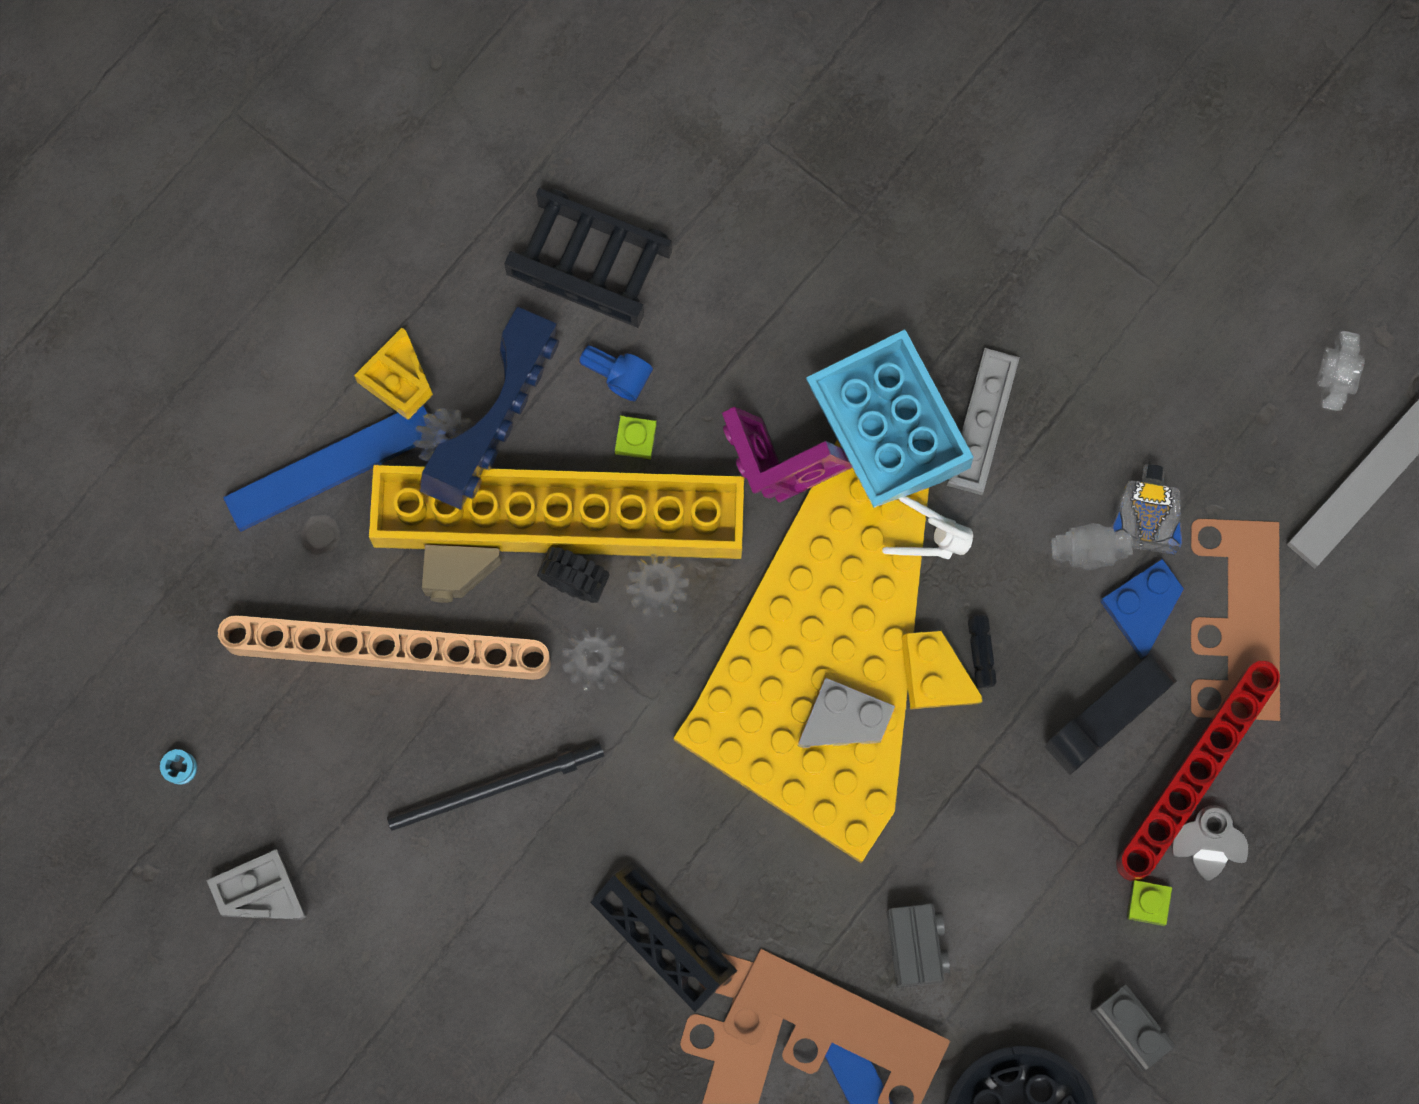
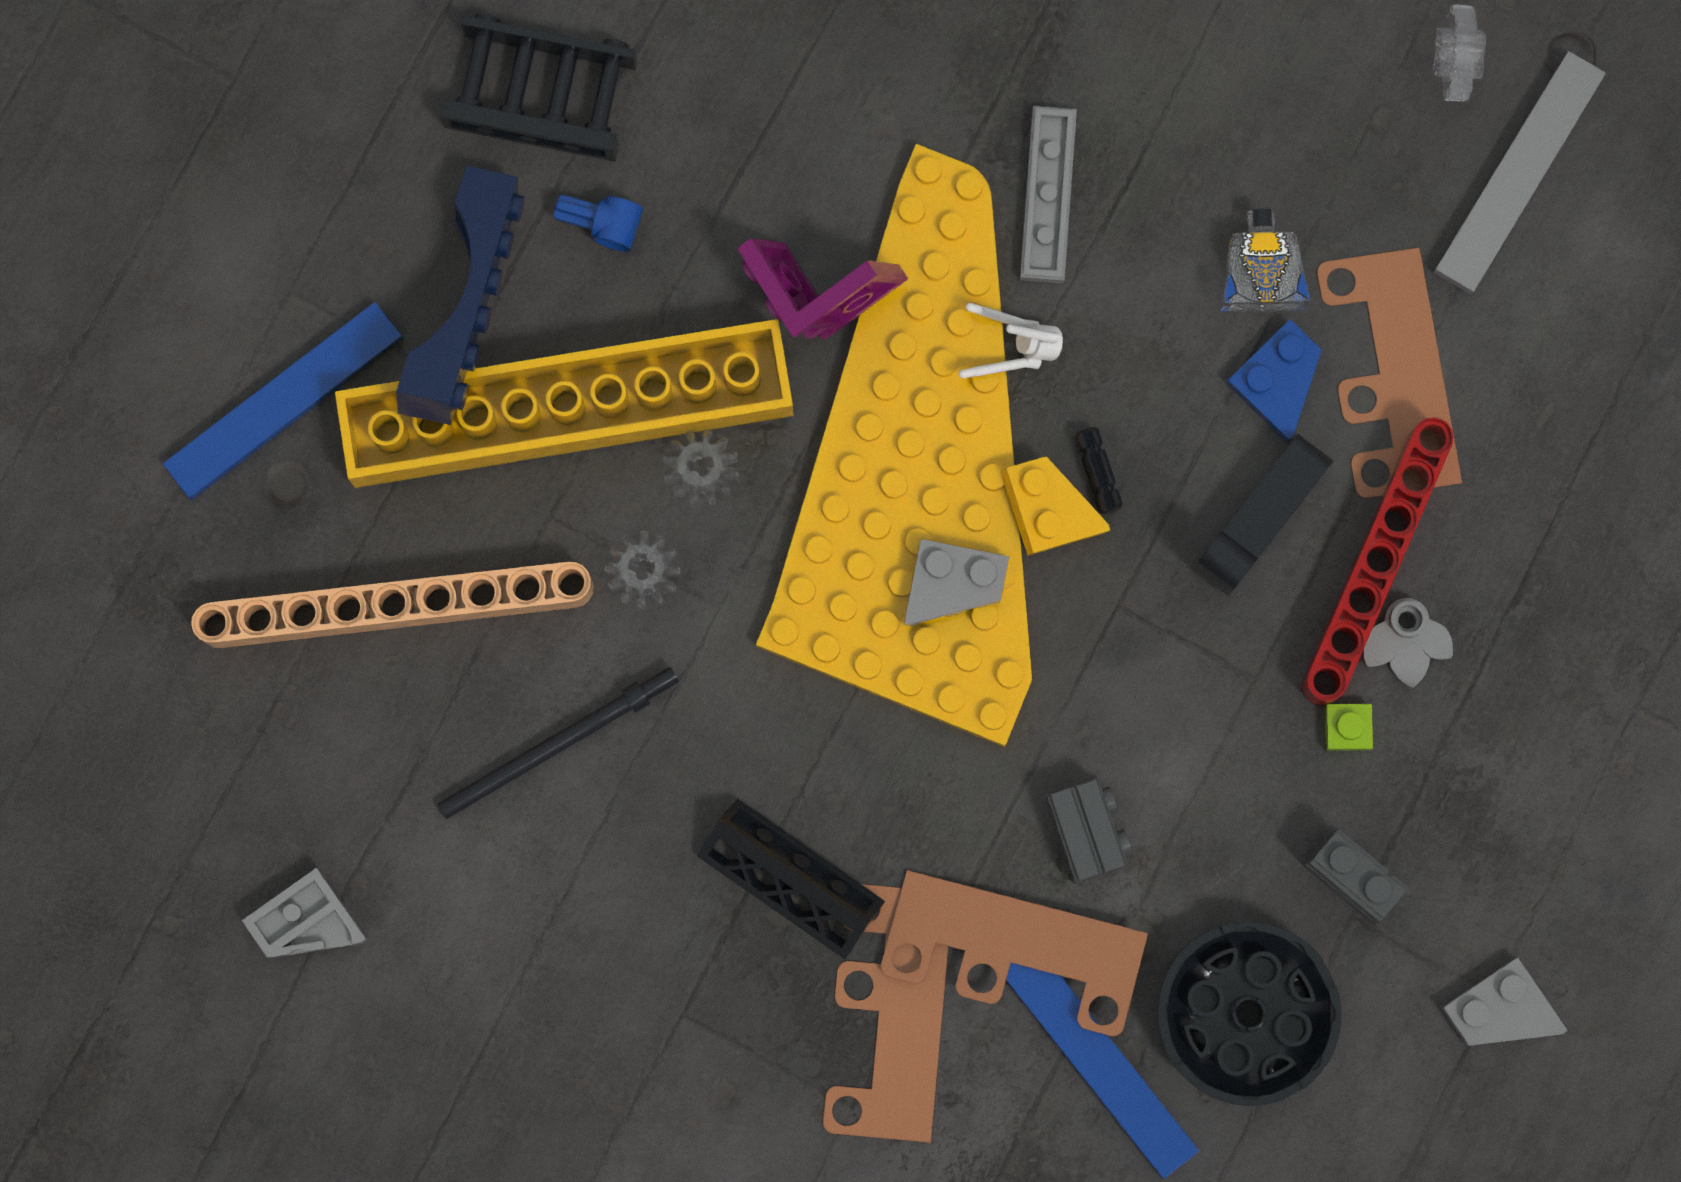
camera: 10 degrees left, 5 degrees up
medium azure bush [160,749,198,785] -> none
yellow wing [354,328,433,420] -> none
clear gear [413,408,473,461] -> none
dark tan slope [422,545,502,603] -> none
black tyre [537,547,610,603] -> none
lime plate [615,416,657,460] -> none
medium azure slope [806,329,974,508] -> none
clear gear [1051,523,1133,570] -> none

